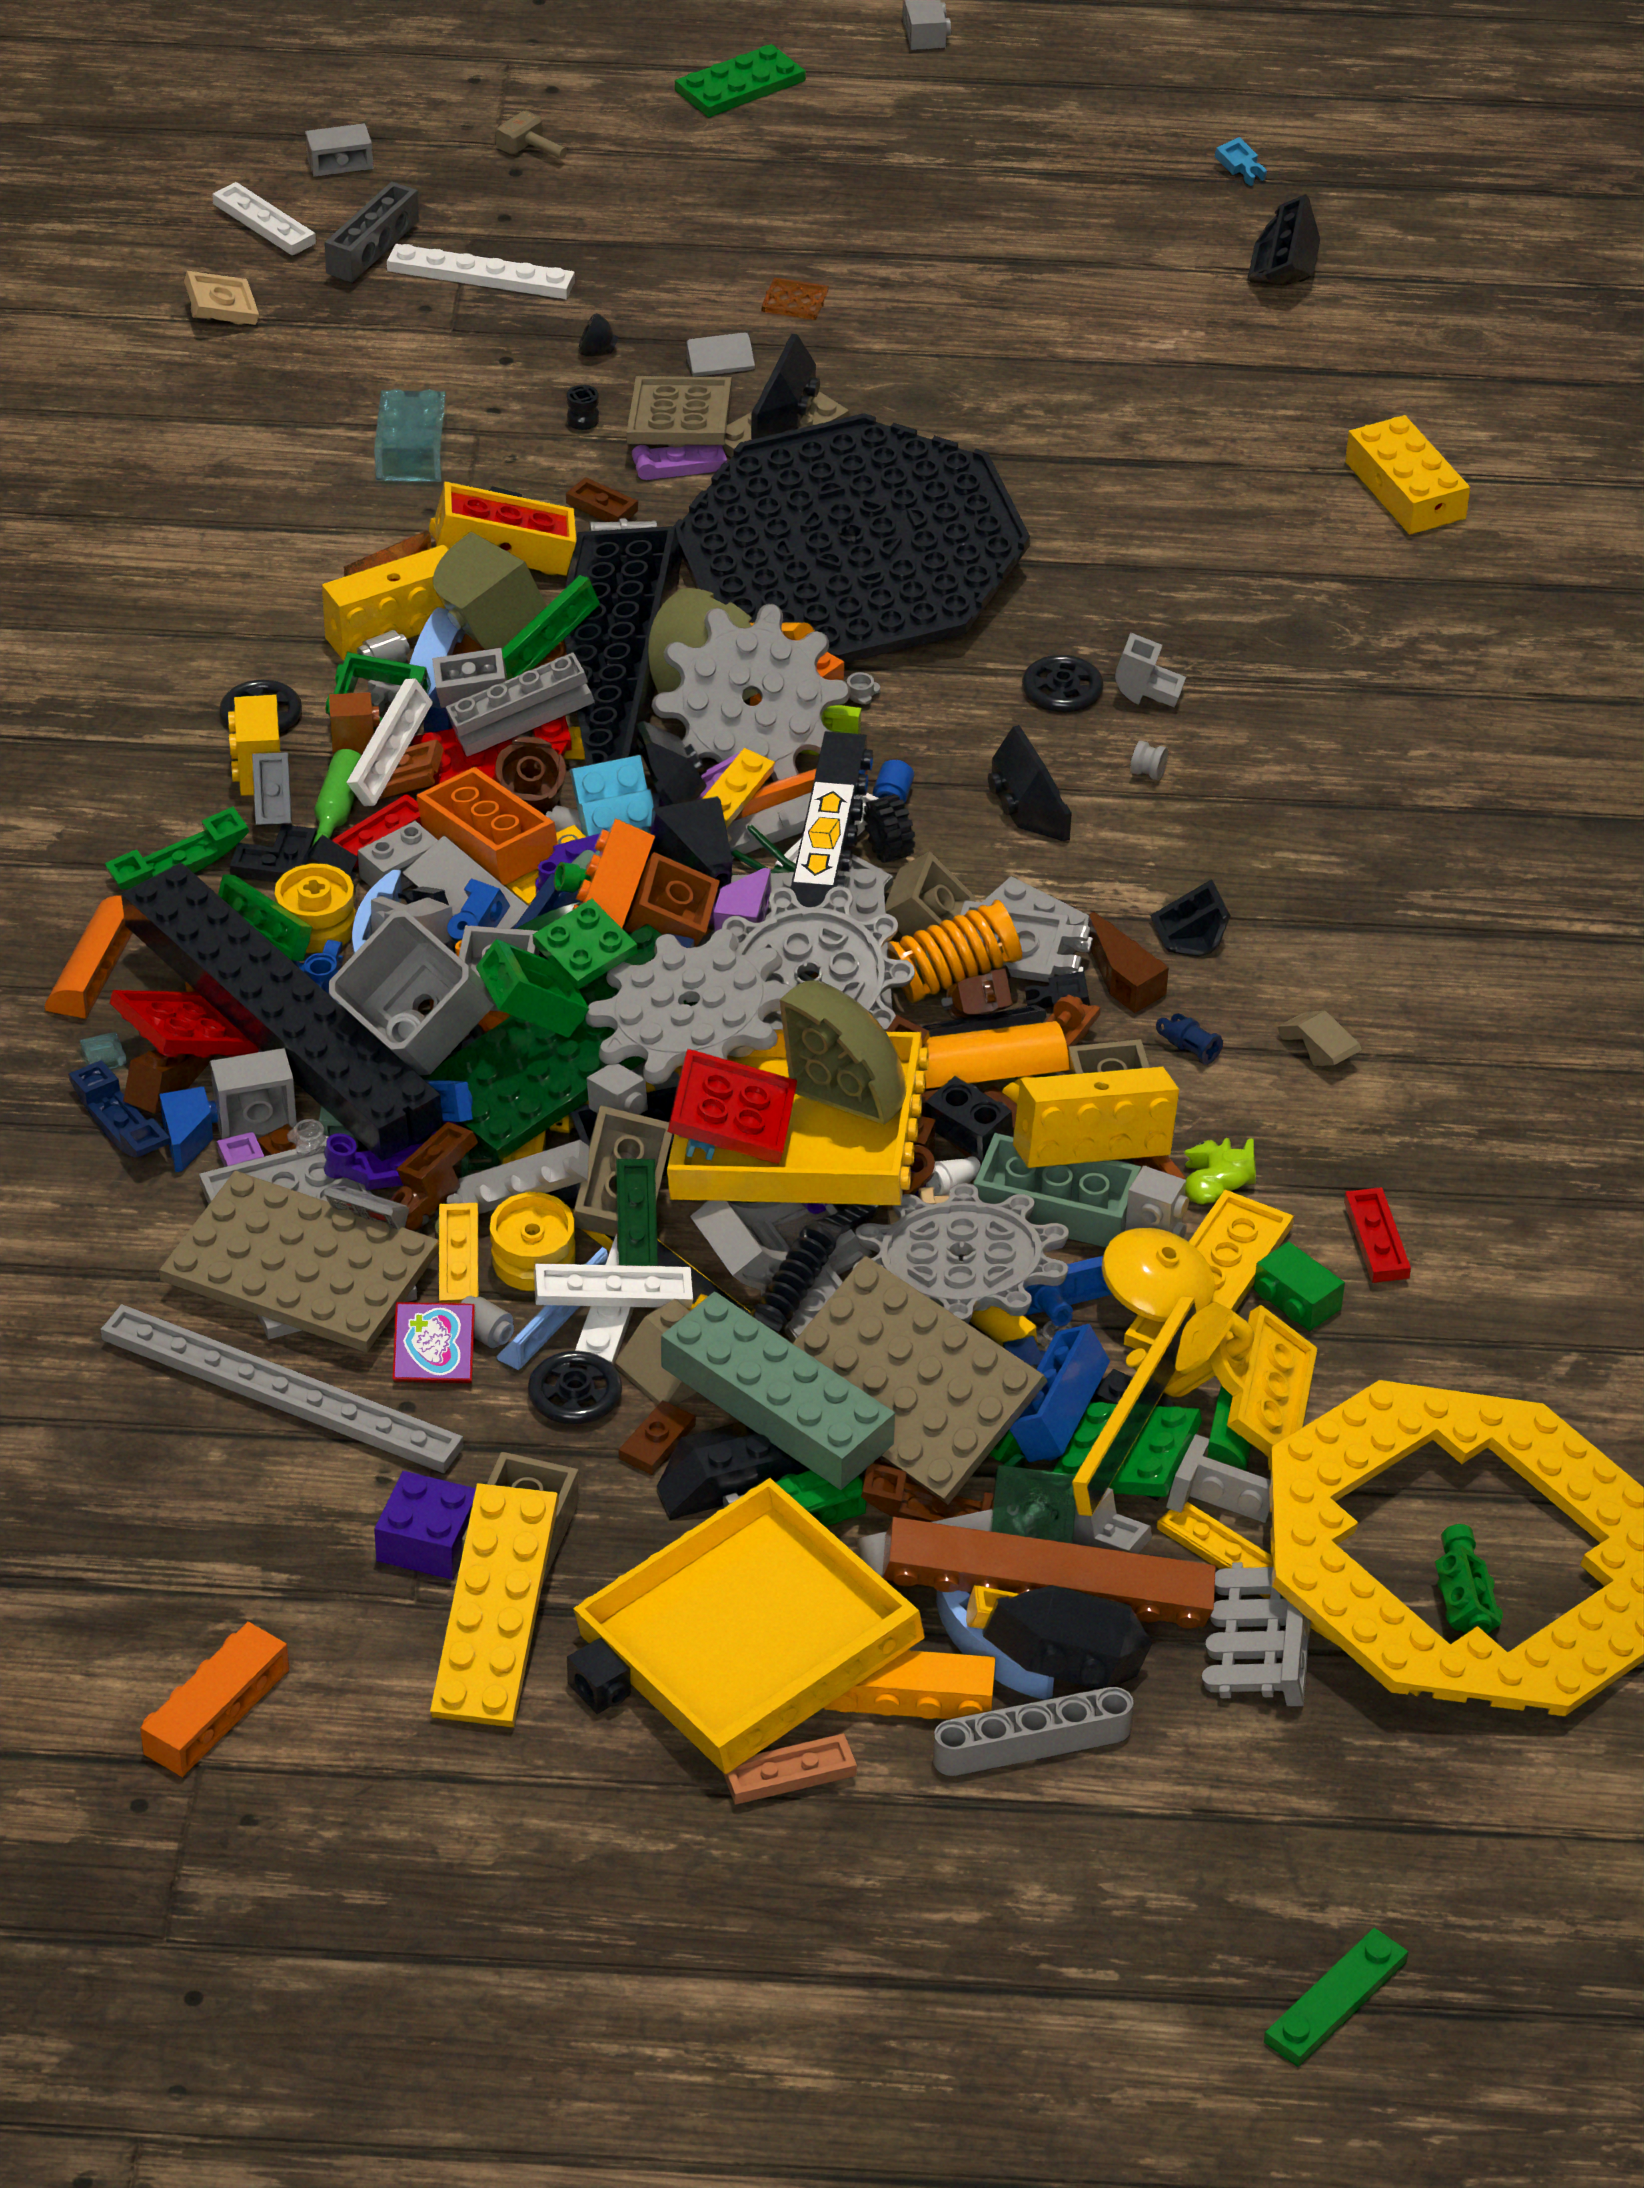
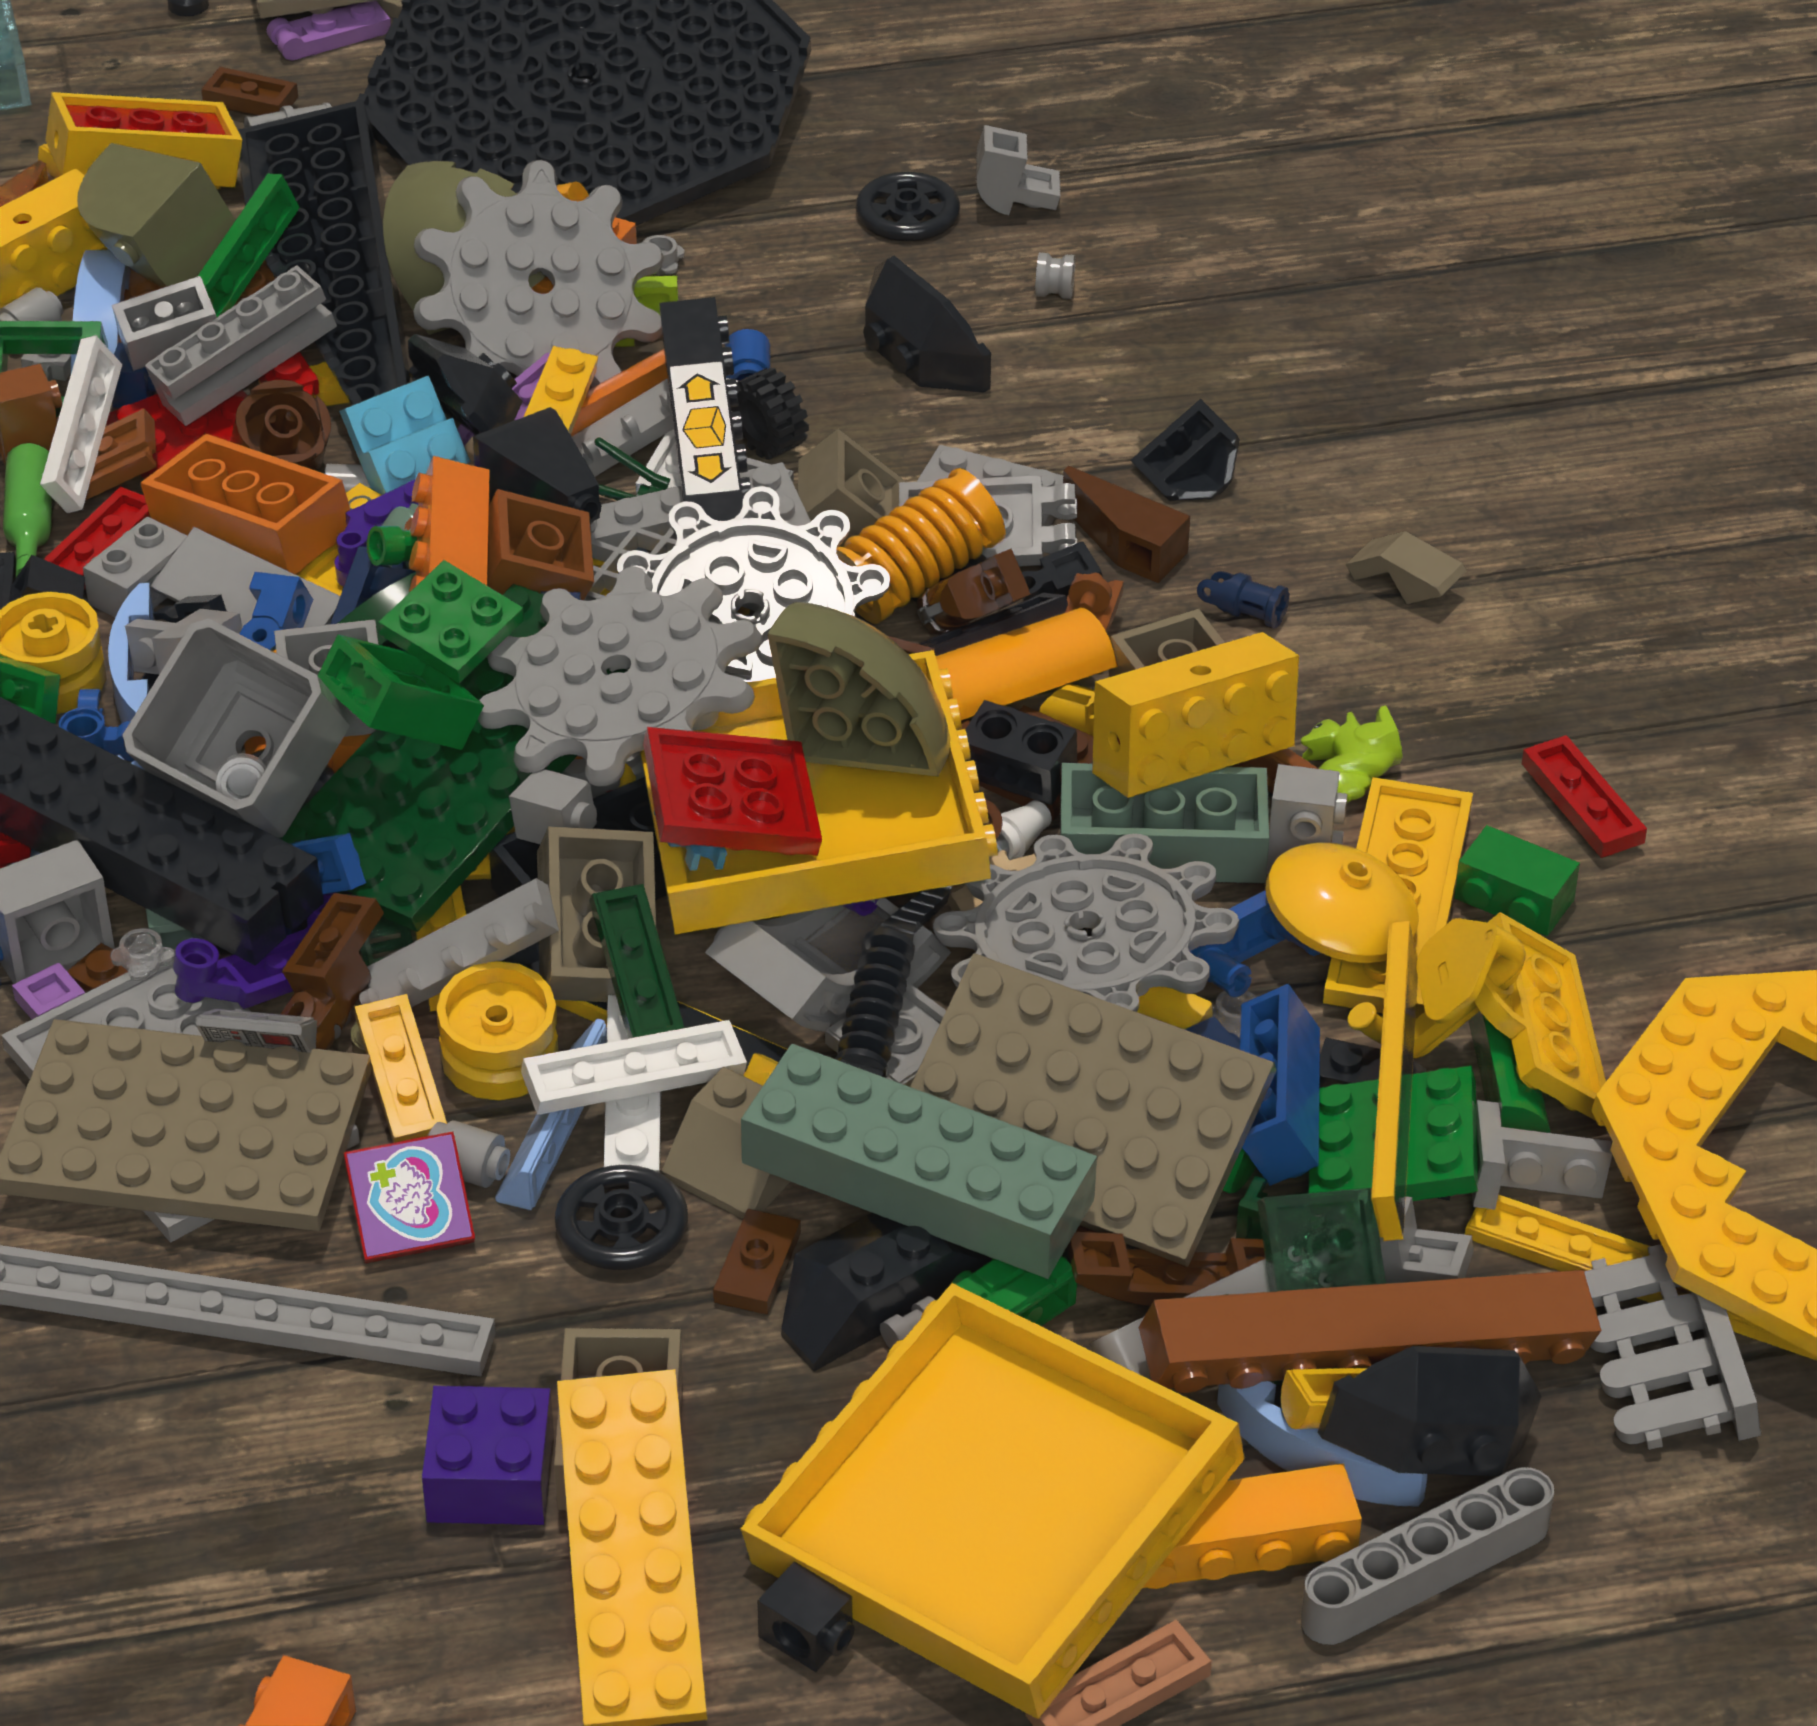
camera: 15 degrees left, 0 degrees up
medium lavender slope [709,868,772,932] -> none

